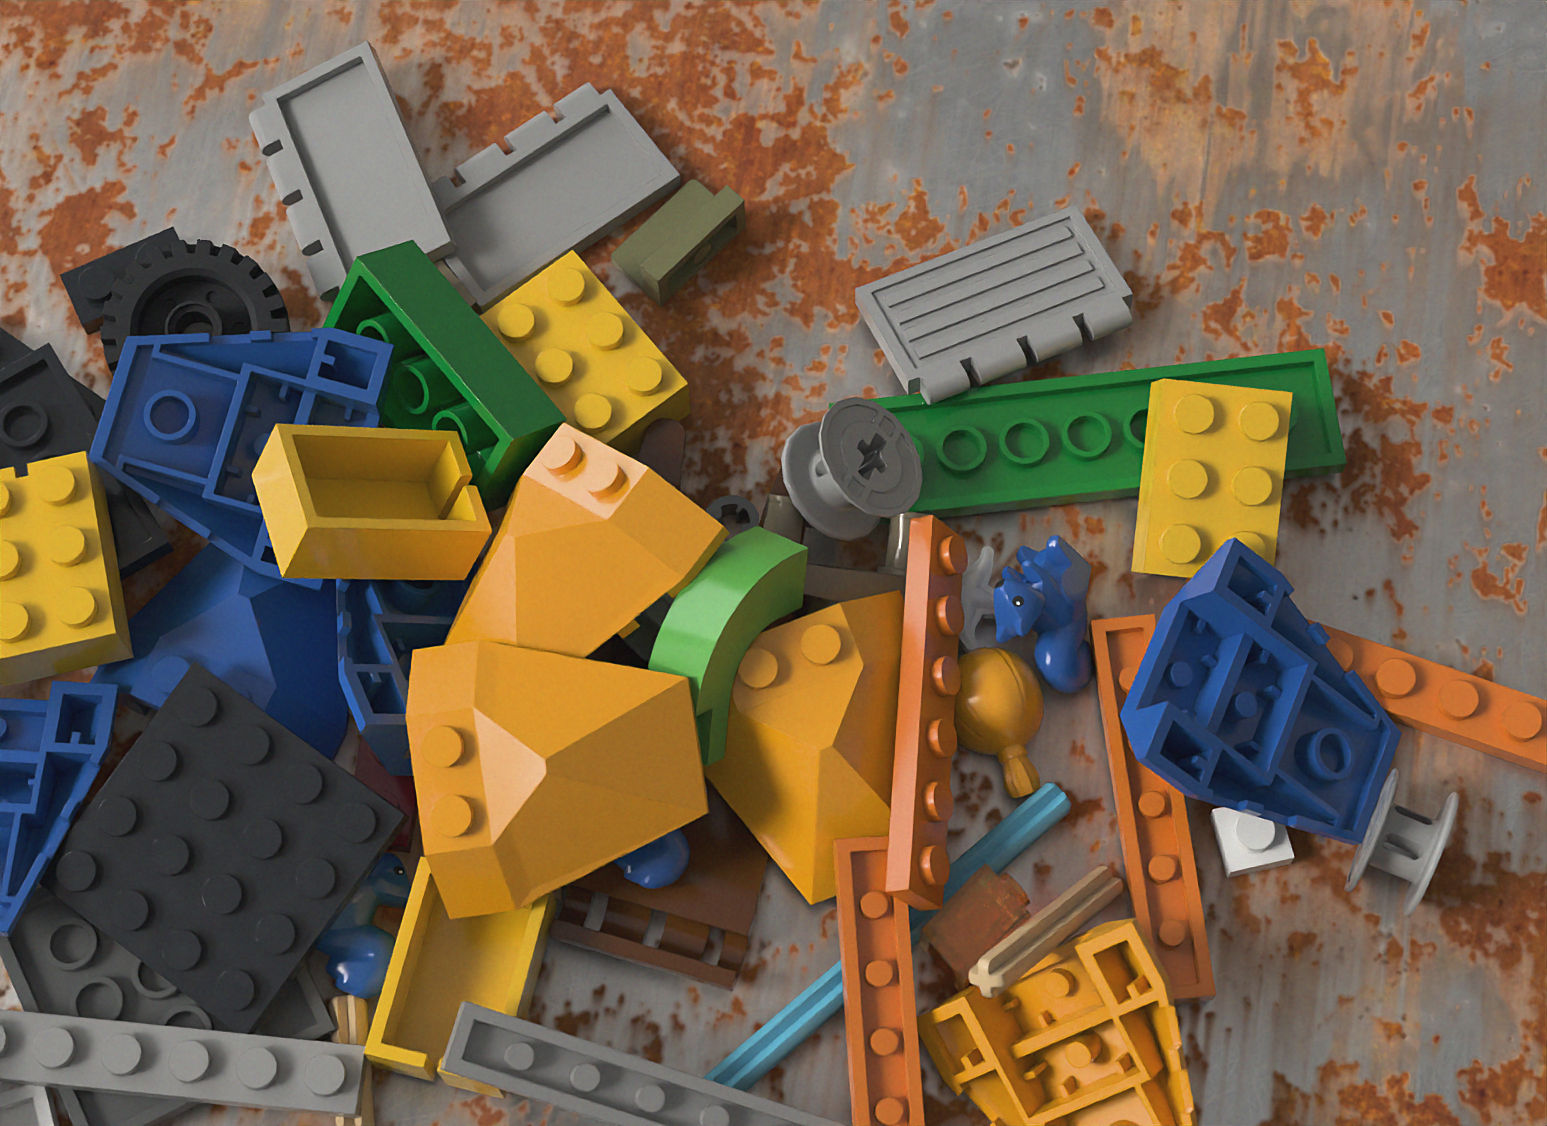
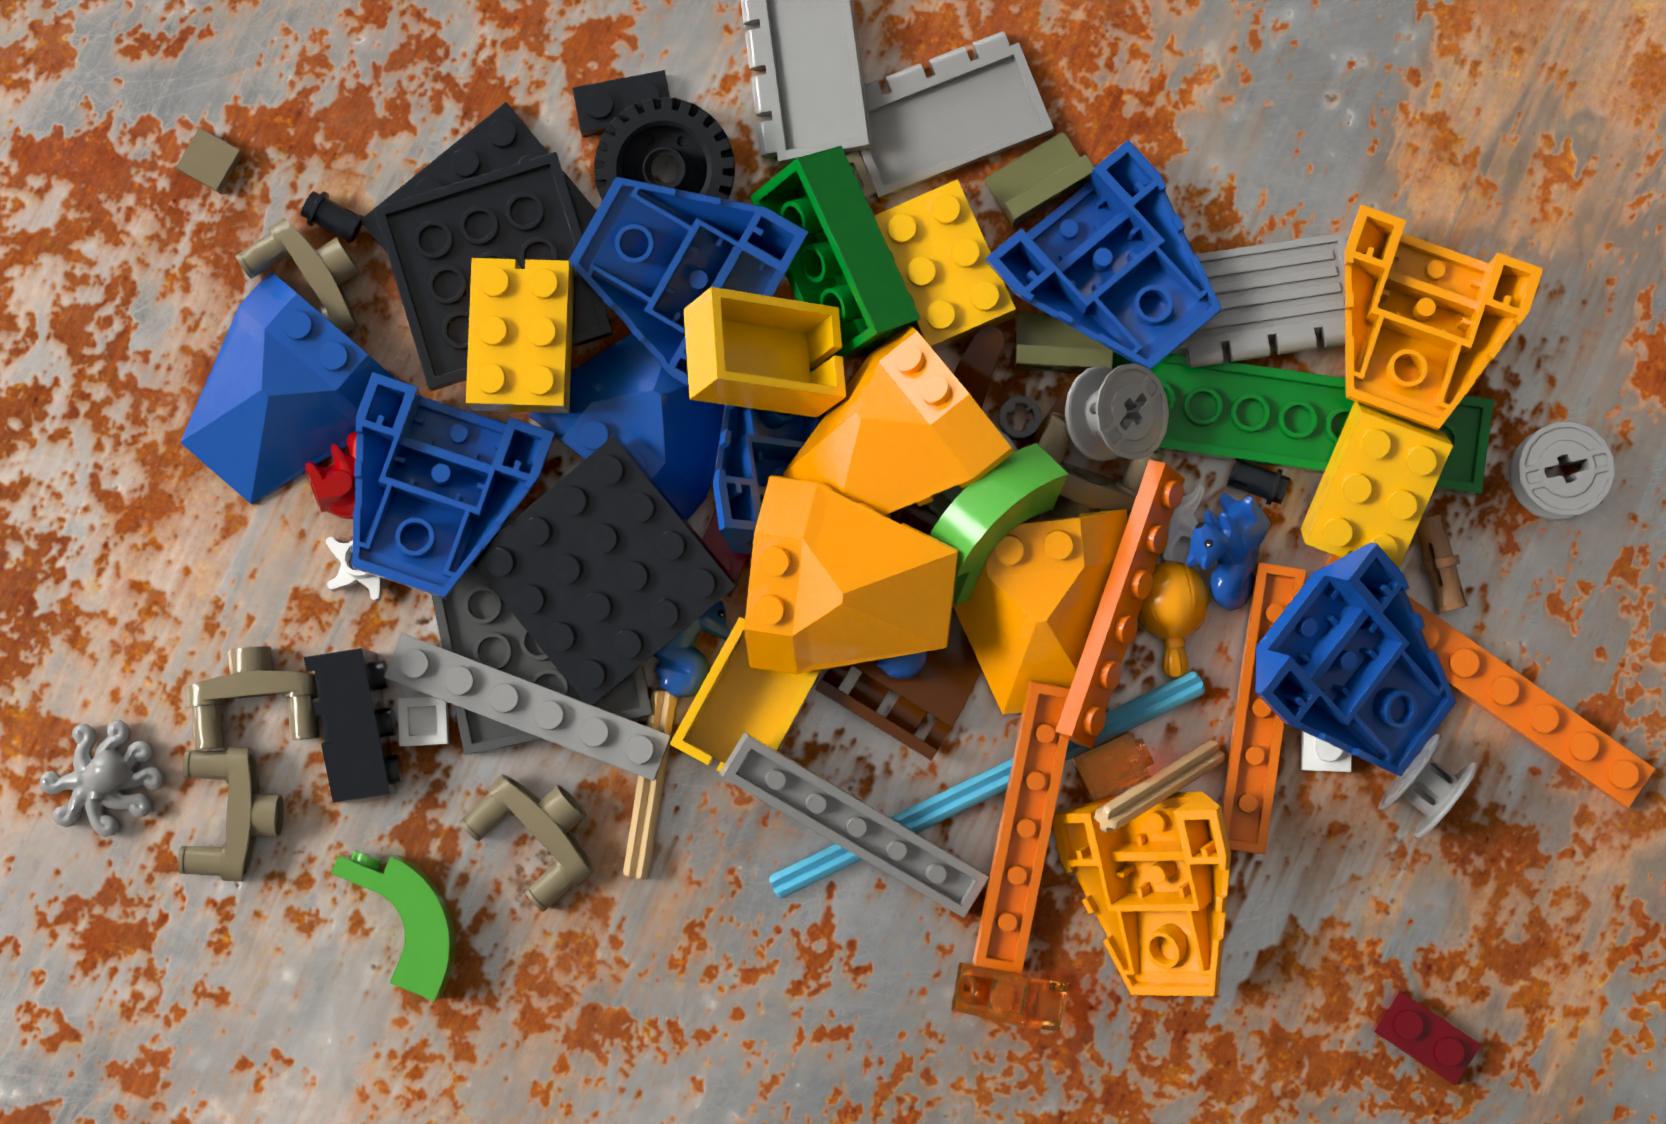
camera: 20 degrees right, 15 degrees up
none -> blue wedge [985,140,1222,371]
none -> olive panel [1014,313,1113,374]
none -> black pin [1226,459,1290,506]
none -> light orange wedge [1345,204,1543,431]
none -> medium nougat pin [1416,514,1468,614]
none -> light grey piece [1509,421,1615,520]

